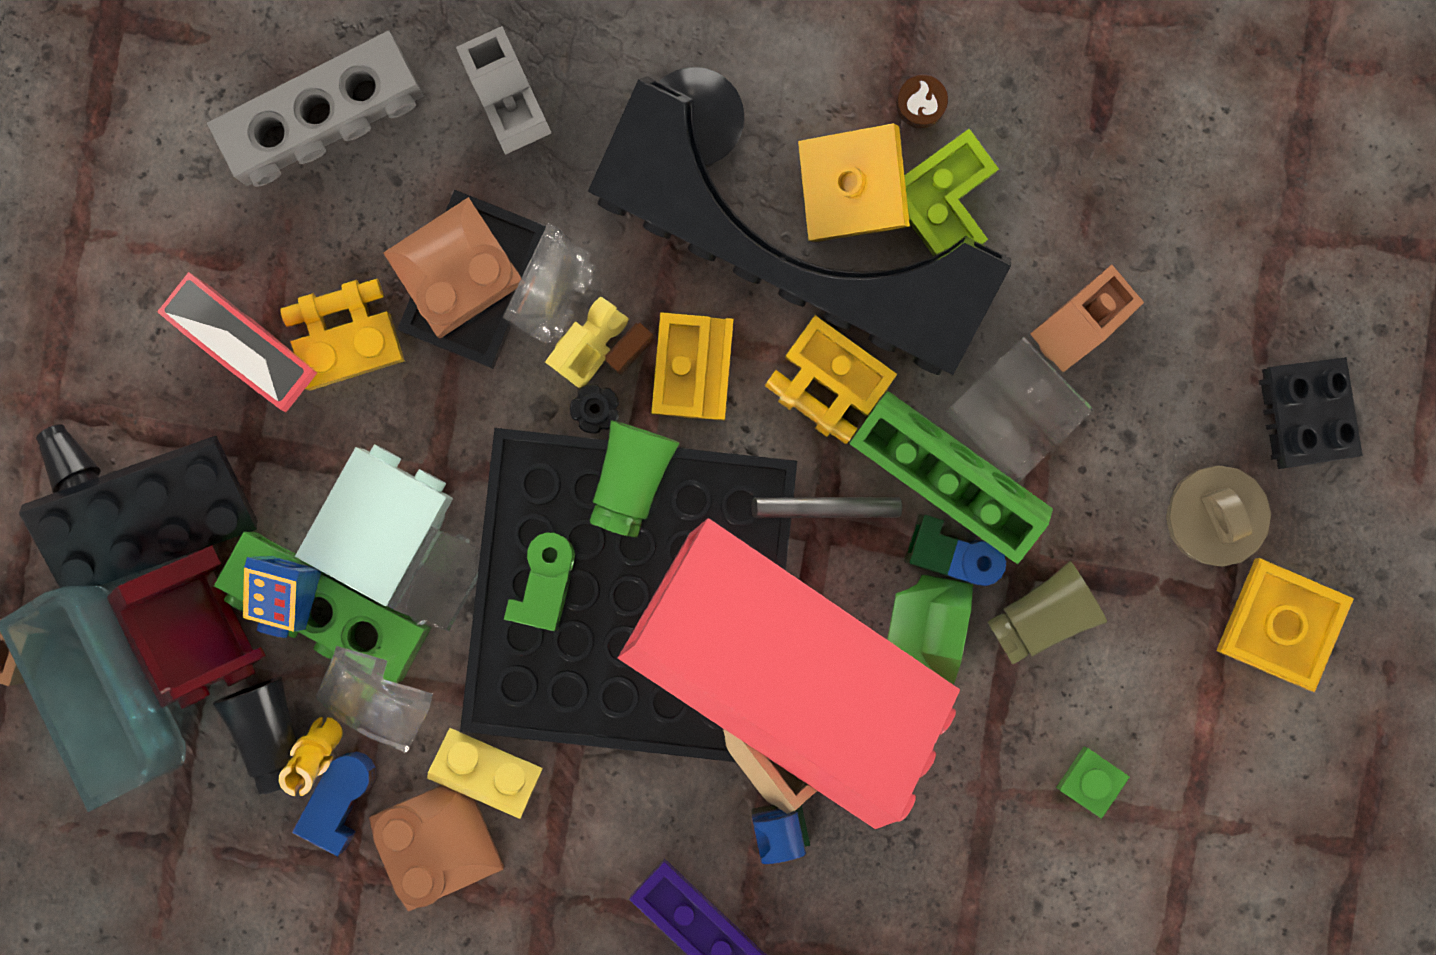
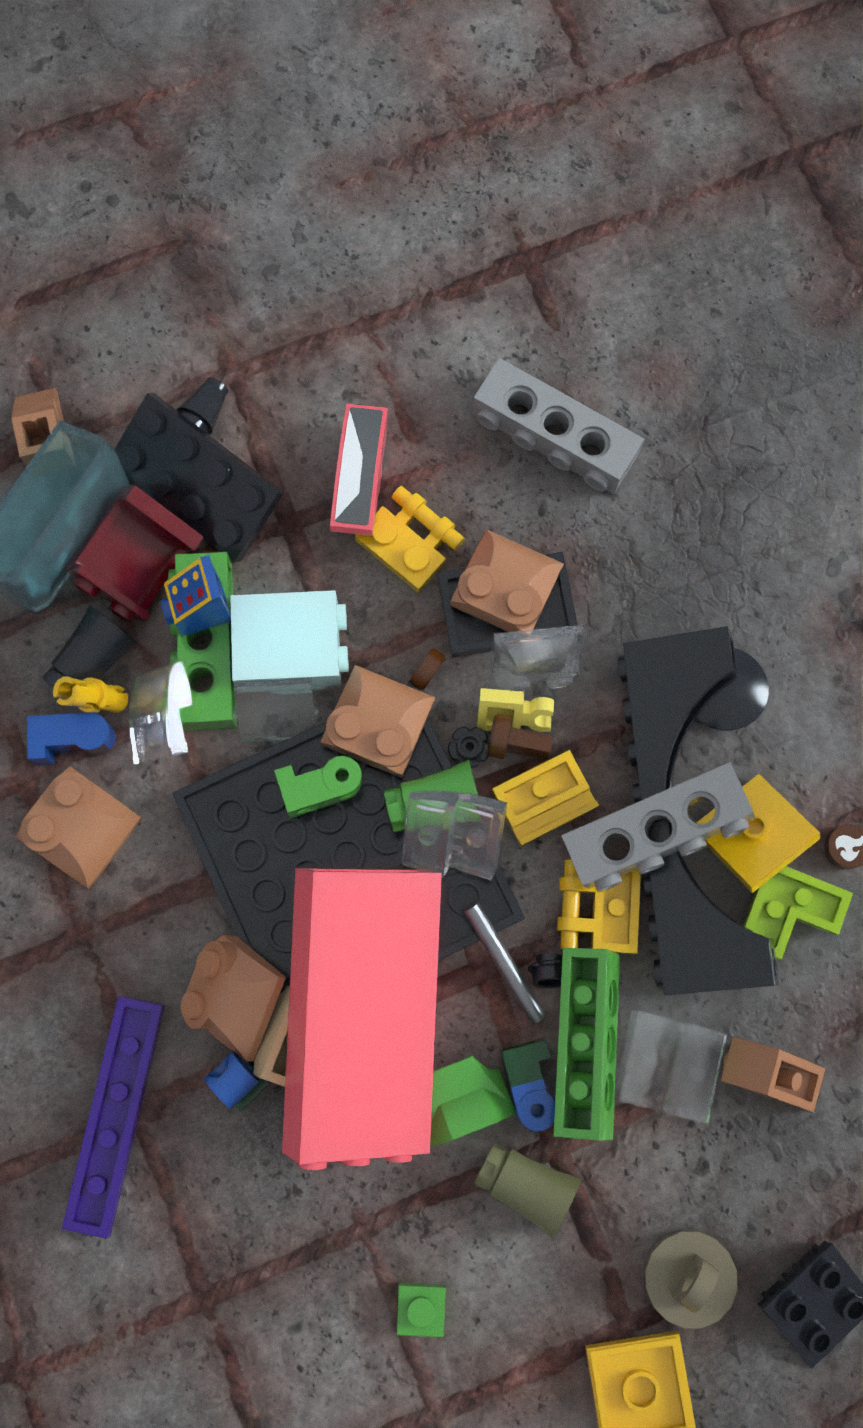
camera: 55 degrees right, 10 degrees down
light yellow plate [427,728,543,819] -> none
light grey brick [456,26,552,155] -> none
none -> nougat slope [180,935,286,1061]
none -> nougat slope [320,665,435,778]
none -> clear slope [402,791,507,881]
none -> reddish brown tile [409,647,445,691]
none -> reddish brown tile [487,713,512,759]
none -> black plate [528,953,562,988]
none -> light grey brick [561,762,755,892]

